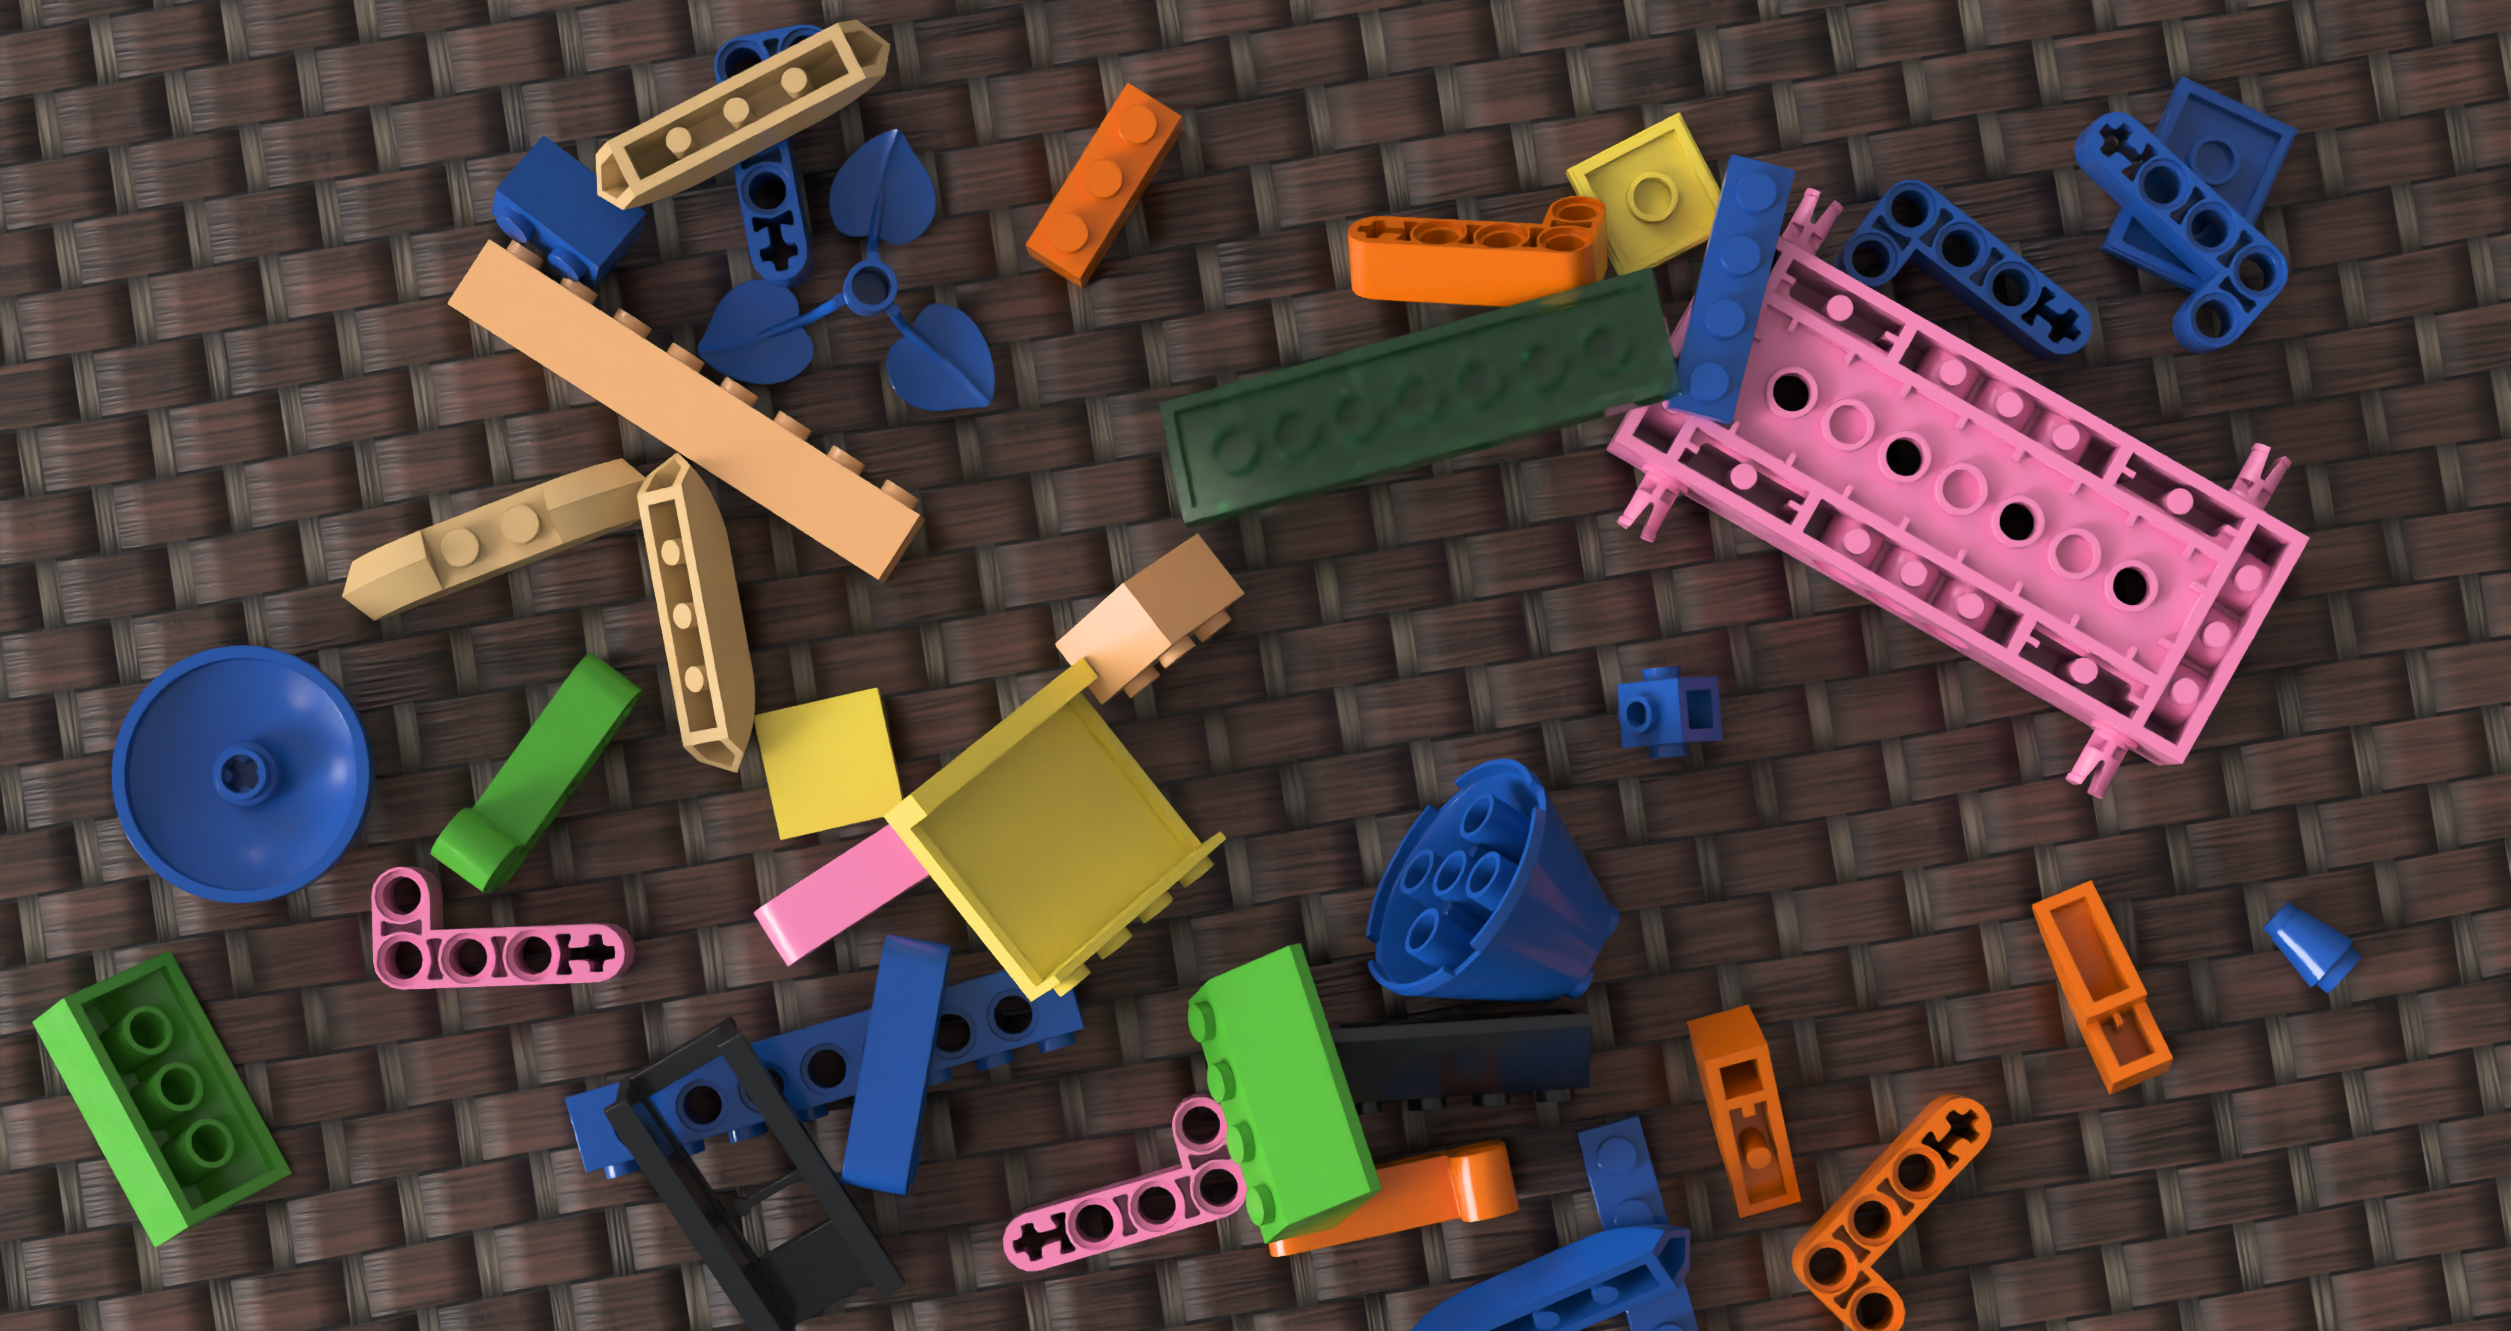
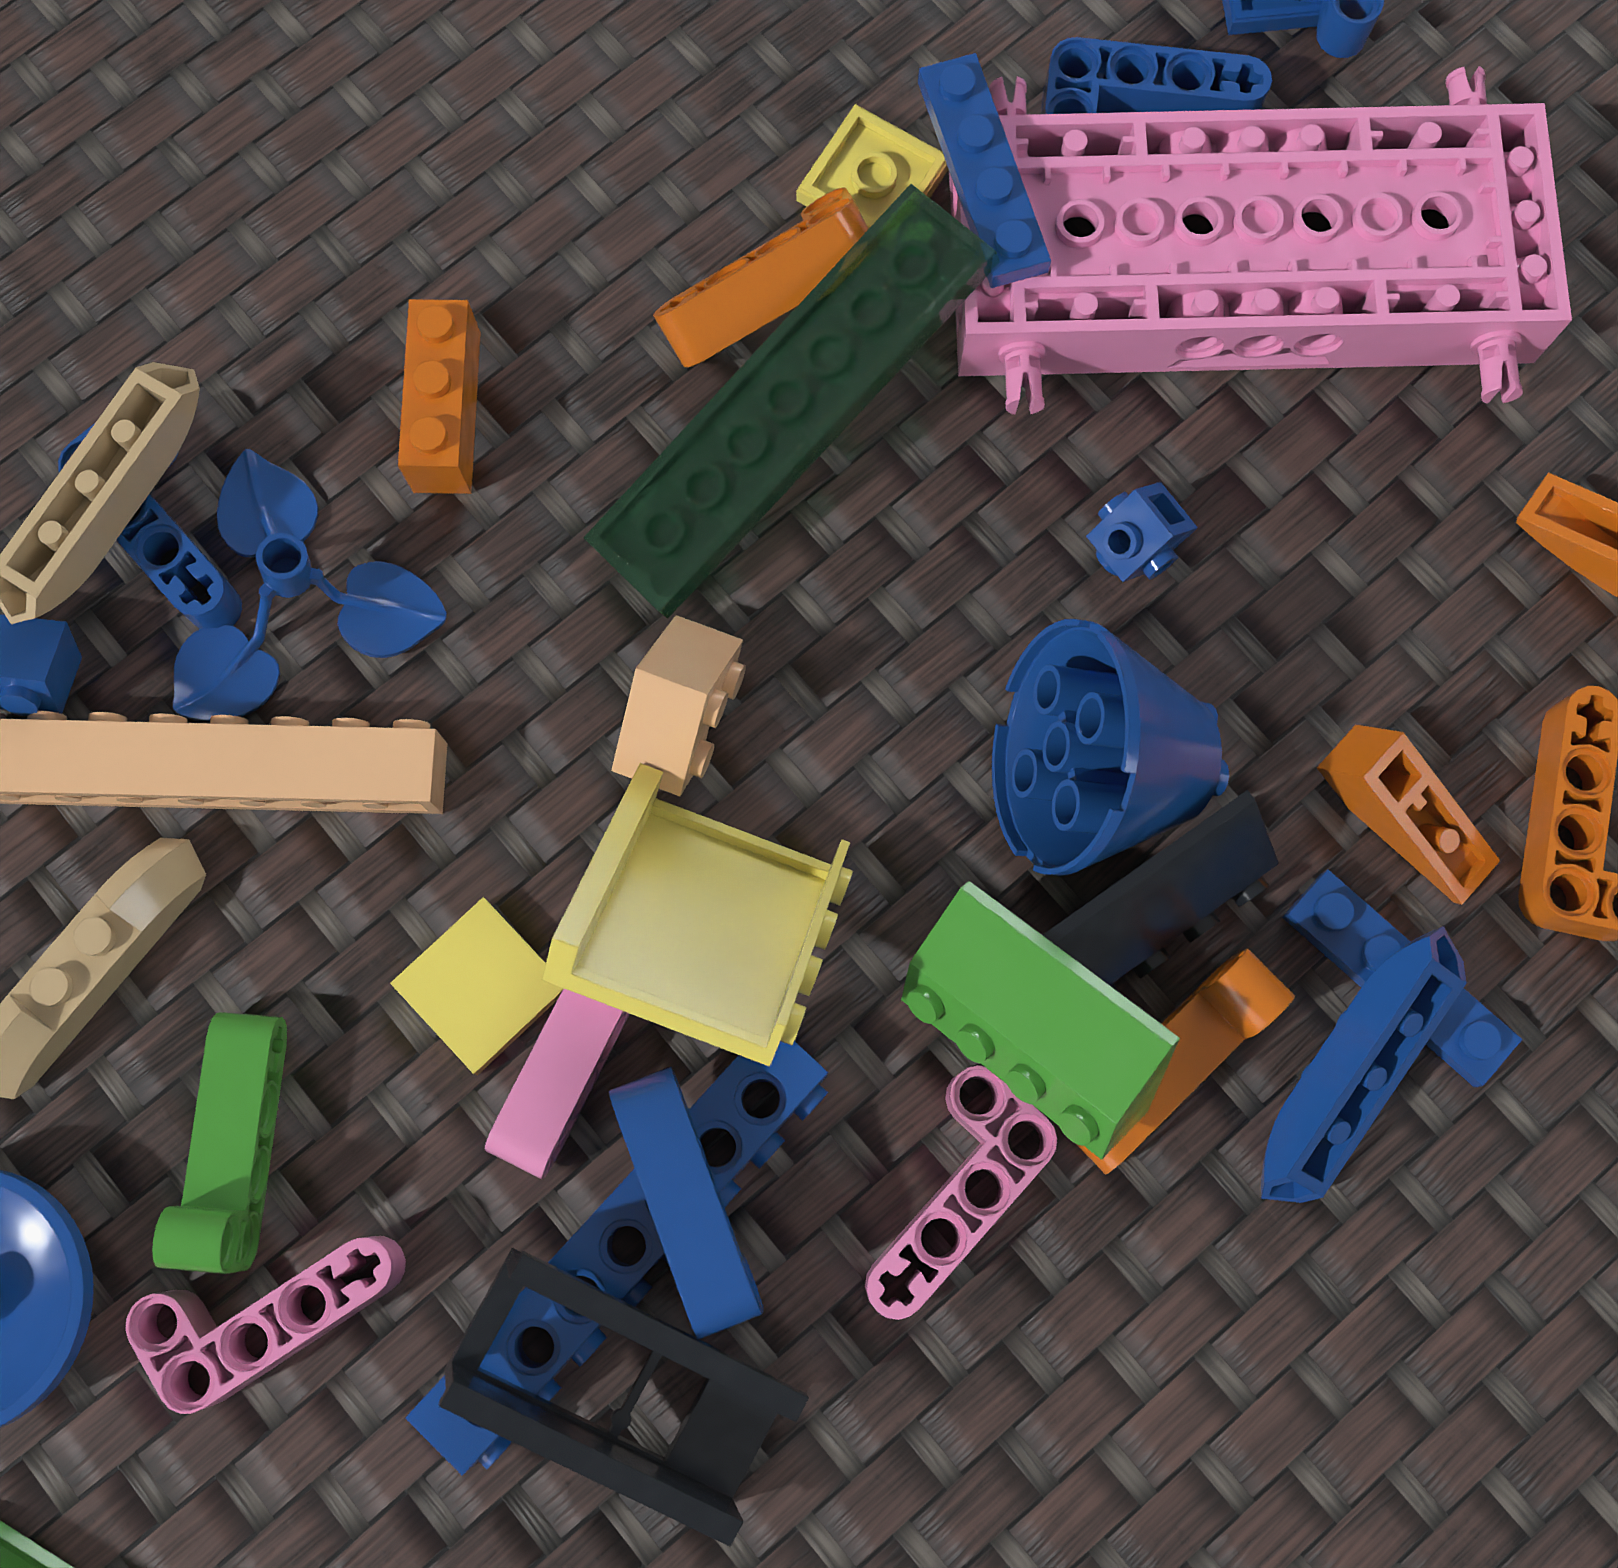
camera: 30 degrees left, 10 degrees down
tan brick [637,452,755,773] -> none

